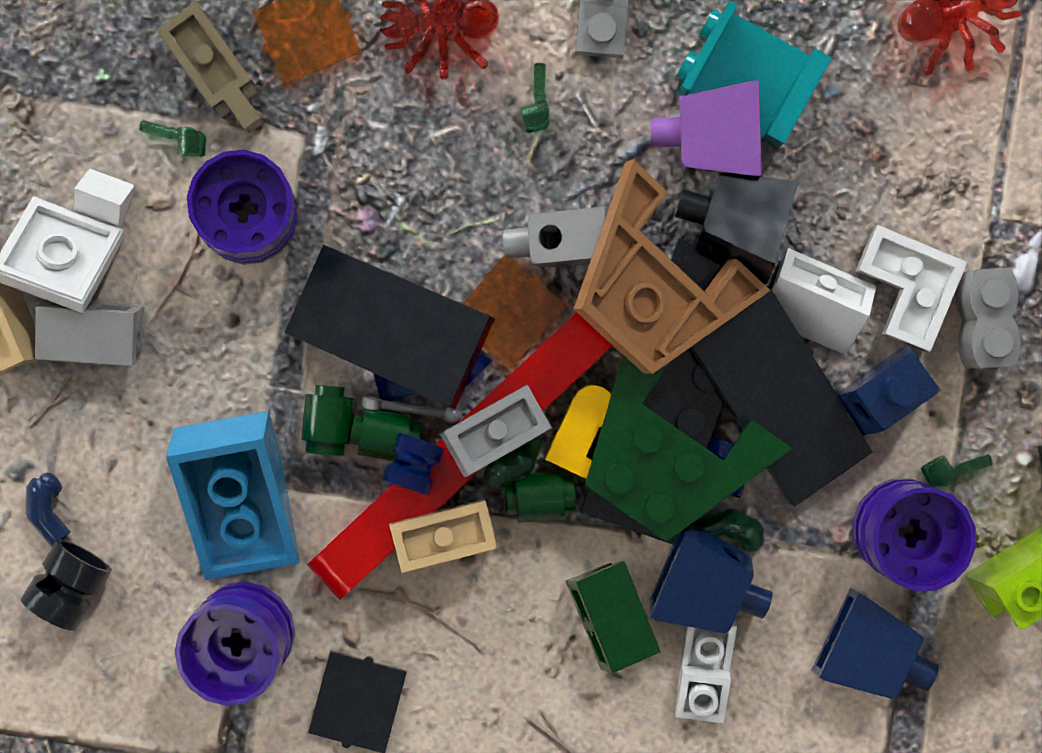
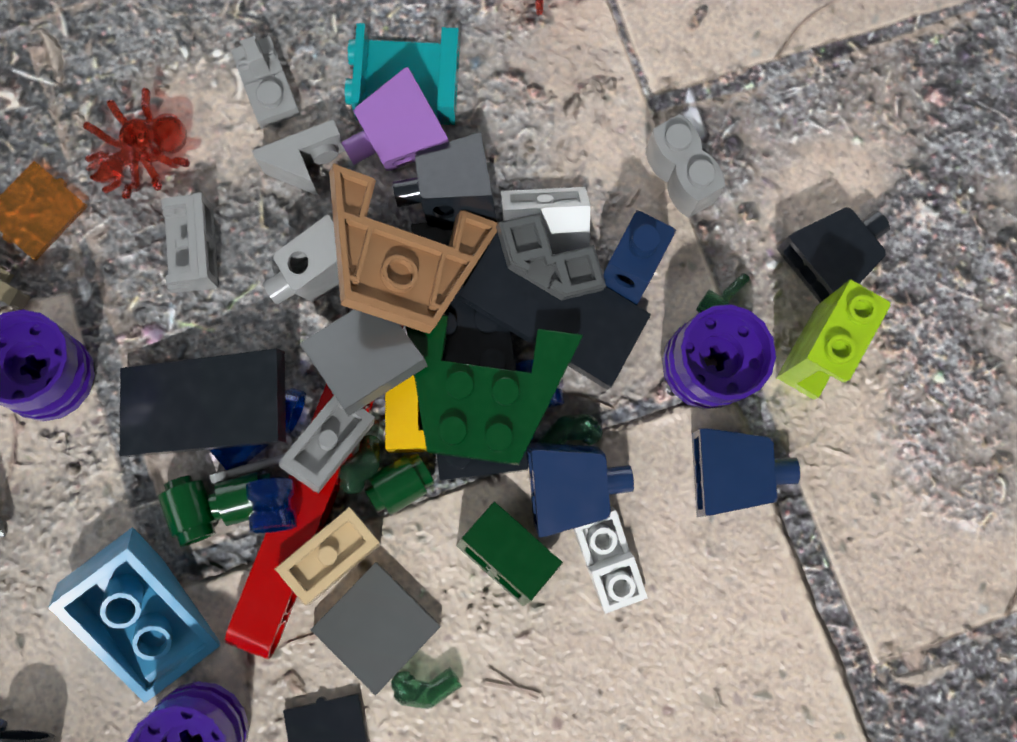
camera: 30 degrees left, 10 degrees down
clear orange piece [463,255,566,369] -> none
clear green hand [520,63,550,133] -> none
white plate [856,225,967,352] -> none
none -> light grey hinge [161,192,219,293]
none -> light grey slope [252,119,345,195]
none -> dark grey tile [300,310,427,417]
none -> dark grey tile [310,562,441,696]
none -> clear green arm [391,667,463,709]
none -> dark grey tile [496,213,606,300]

